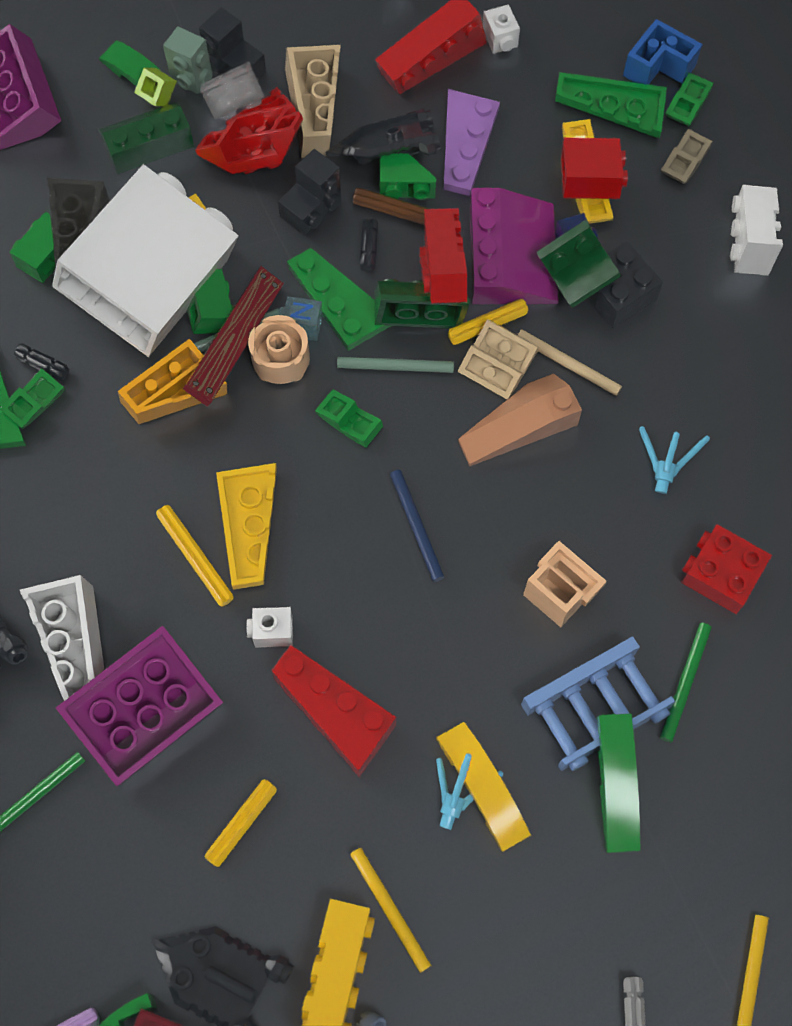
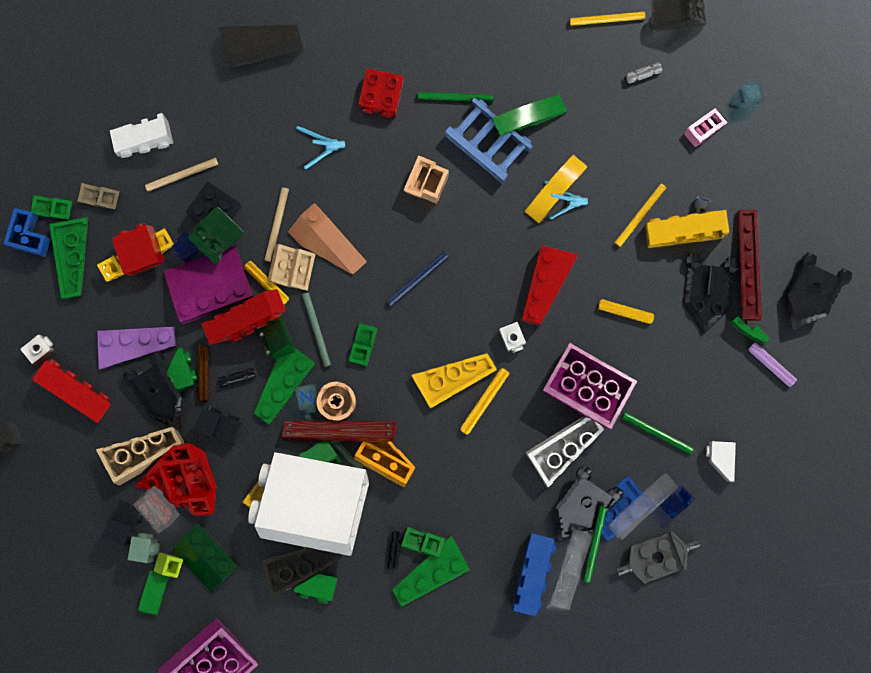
camera: 110 degrees left, 15 degrees up
none -> tan bar [145,158,219,192]

